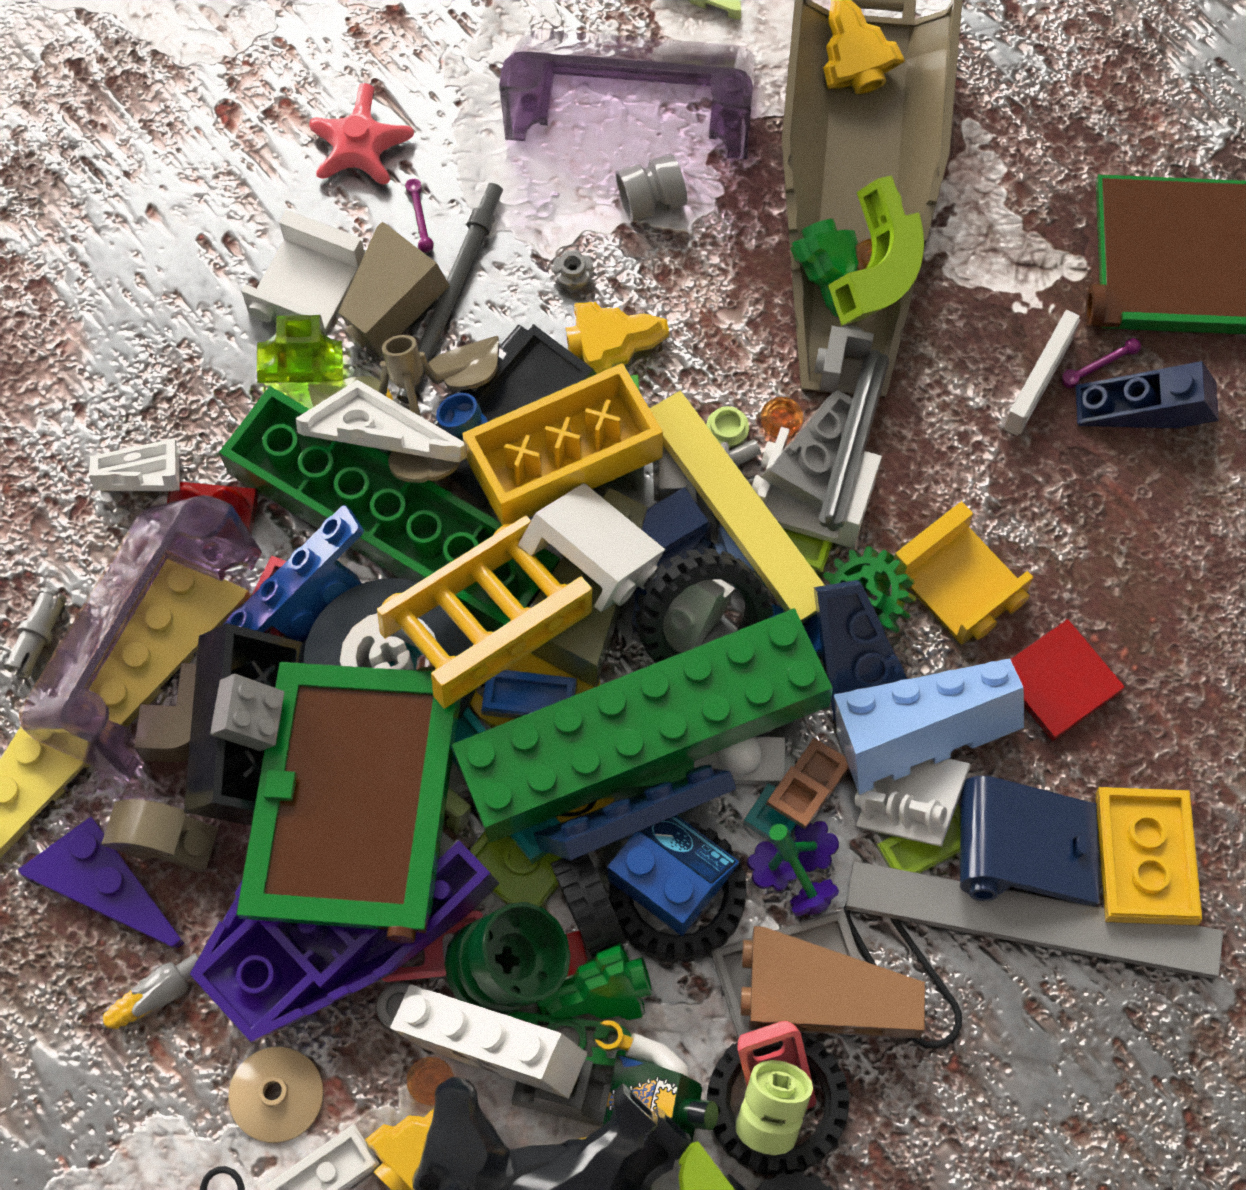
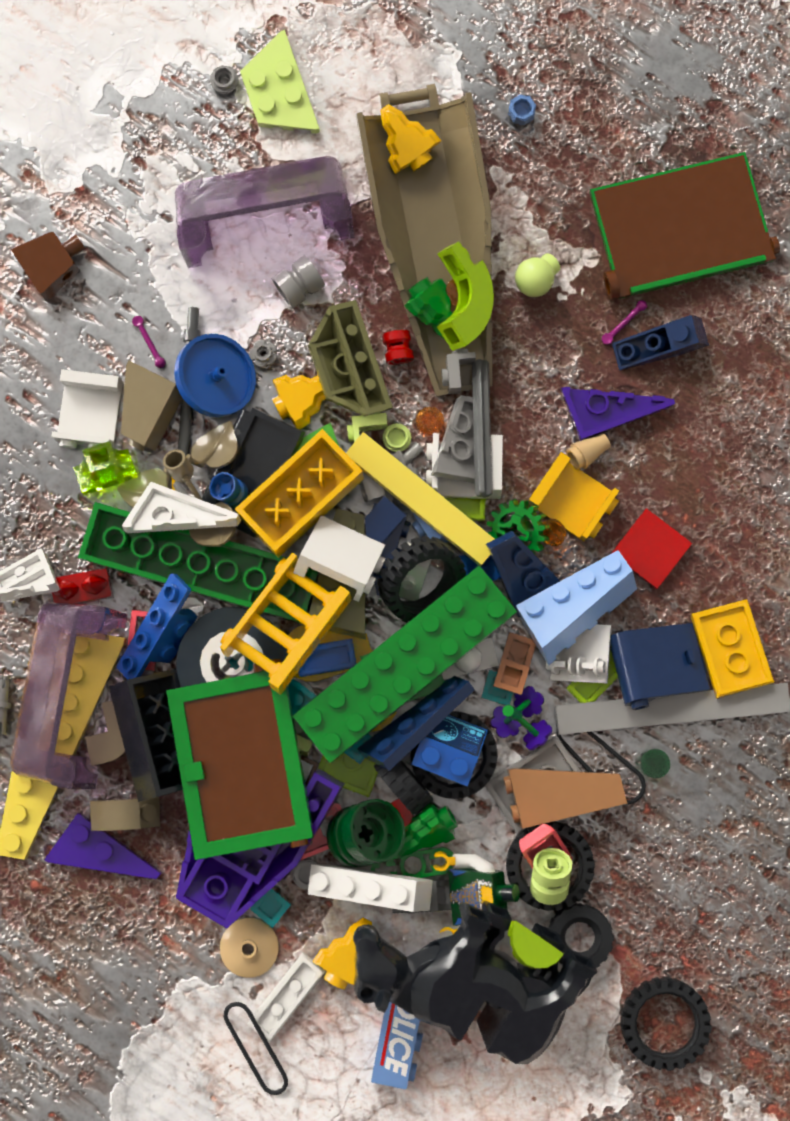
camera: 15 degrees left, 15 degrees up
light grey piece [103,953,199,1029] -> none
light grey piece [210,674,284,751] -> none
coral animal [309,83,414,185] -> none
clear orange plate [407,1057,454,1106] -> none
white tile [1004,309,1080,436] -> none
none -> reddish brown torso [11,232,86,301]
none -> blue piece [174,333,256,418]
none -> teal tile [250,888,292,928]
none -> olive wedge [308,300,393,416]
none -> yellowish green bracket [347,412,388,442]
none -> red wheel [382,330,414,365]
none -> medium blue tile [508,95,536,125]
none -> yellowish green piece [515,253,560,297]
none -> clear orange plate [542,519,566,547]
none -> dark purple wing [560,387,675,441]
none -> tan cone [566,433,611,470]
none -> clear green plate [641,749,670,778]

